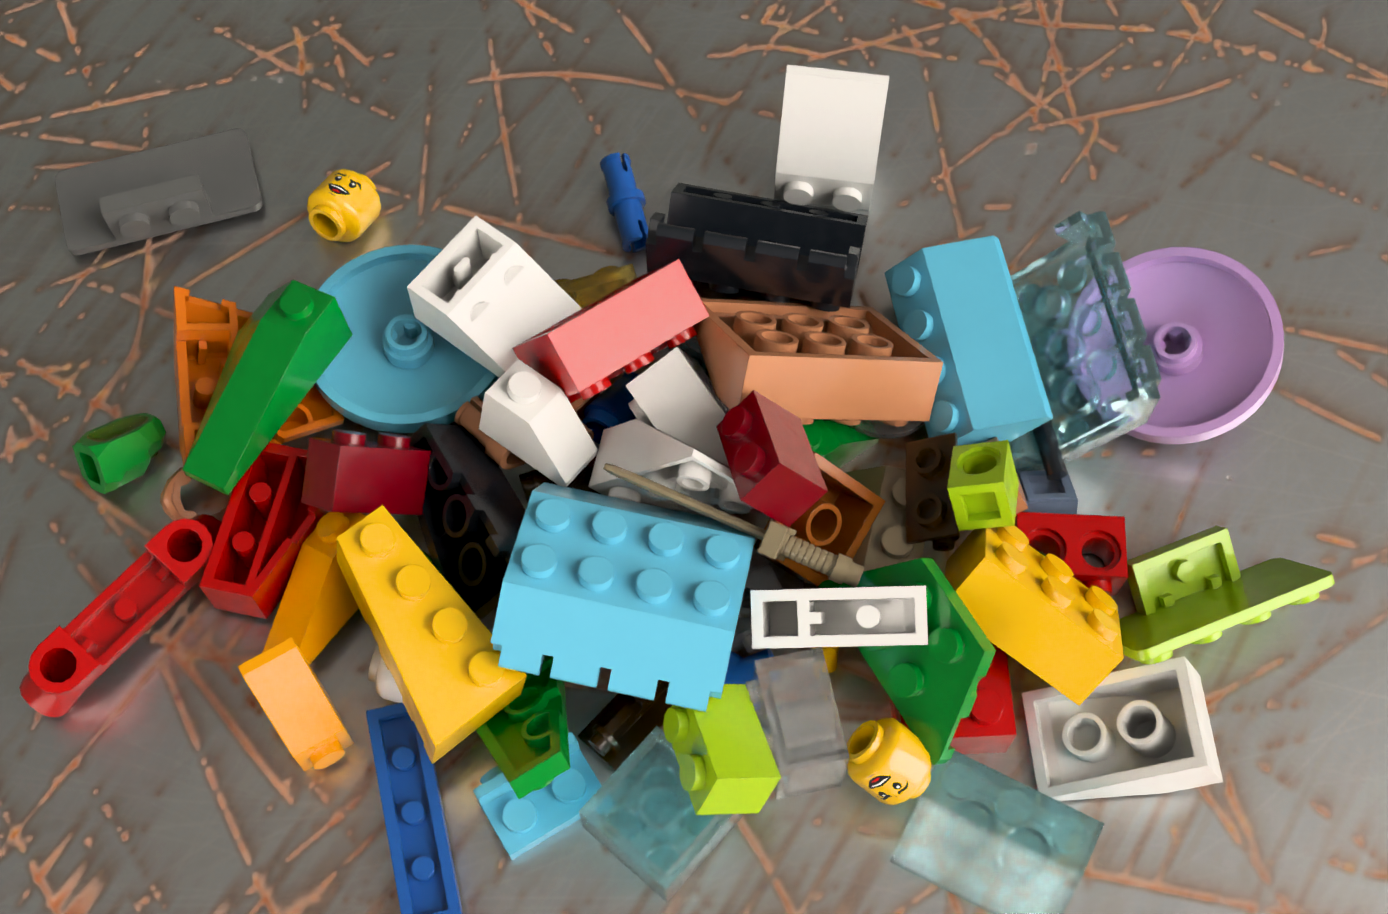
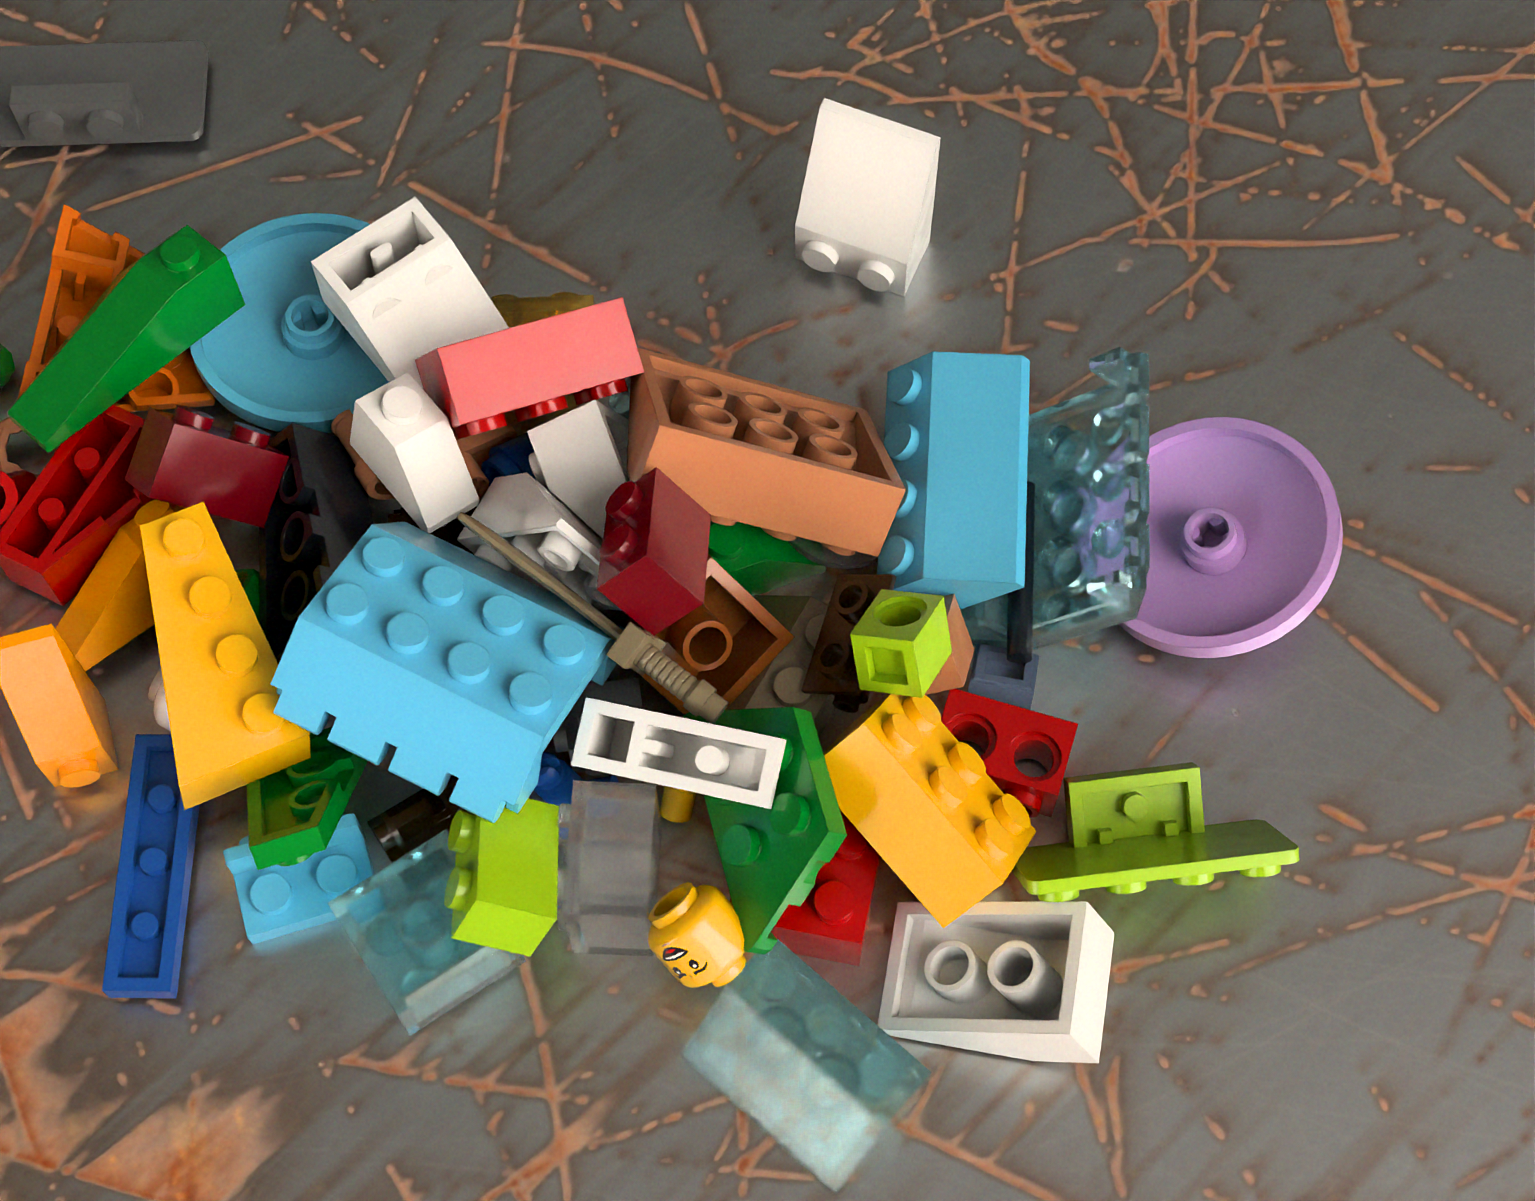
camera: 15 degrees right, 0 degrees up
yellow head [307,169,381,242] -> none
blue pin [600,153,649,253] -> none
black slope [646,183,868,312] -> none

